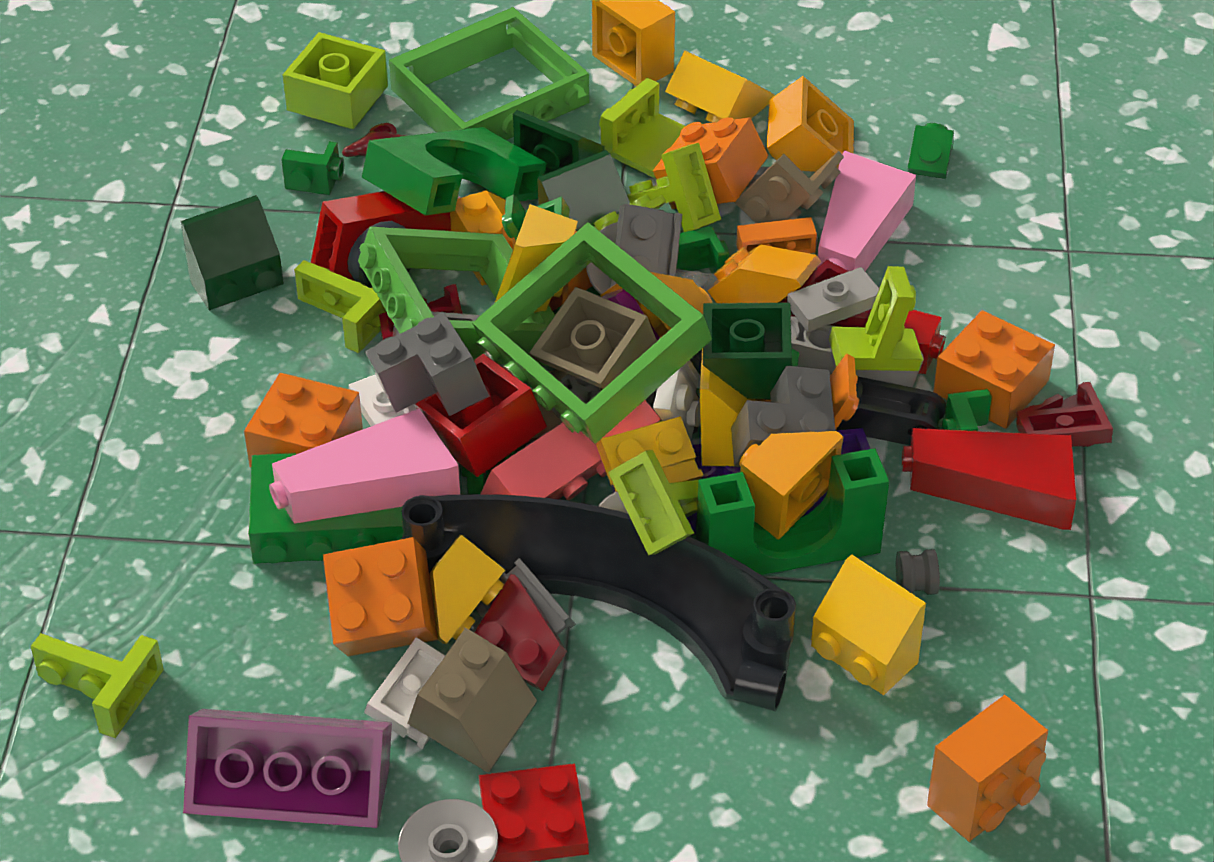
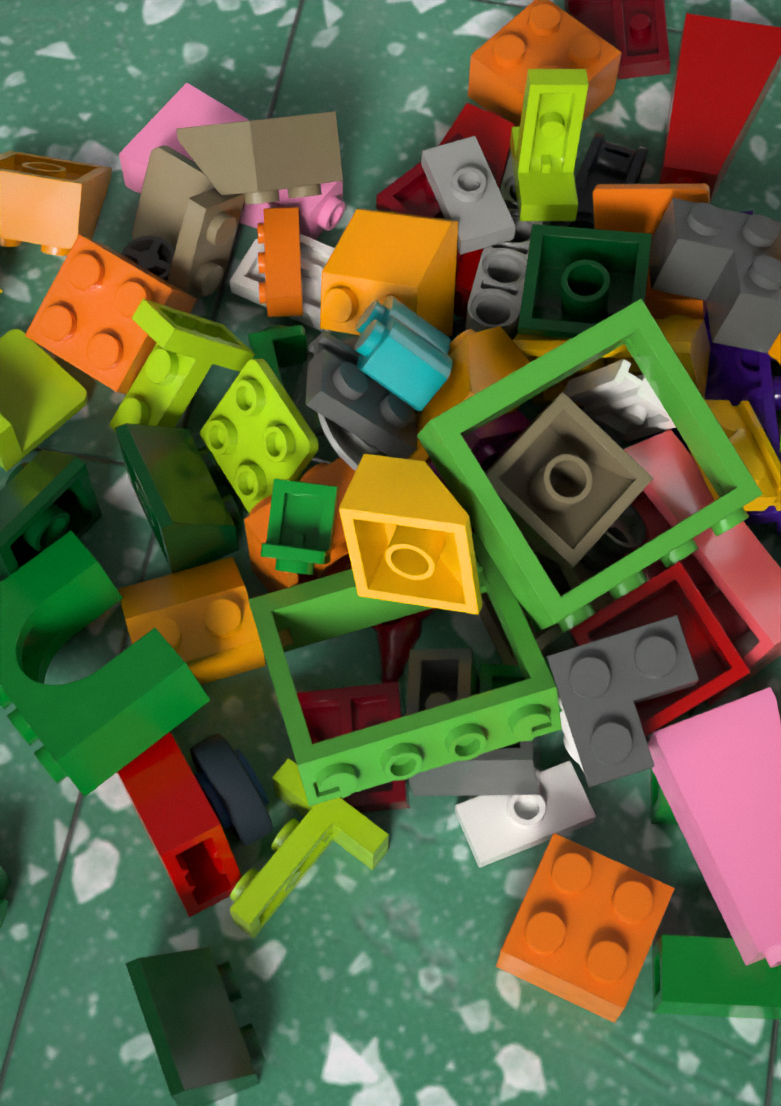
camera: 85 degrees left, 20 degrees up
green bracket [908,123,954,179] -> none
green bracket [942,389,992,431] -> none
none -> dark tan slope [176,111,343,205]
none -> teal brick [354,296,453,412]

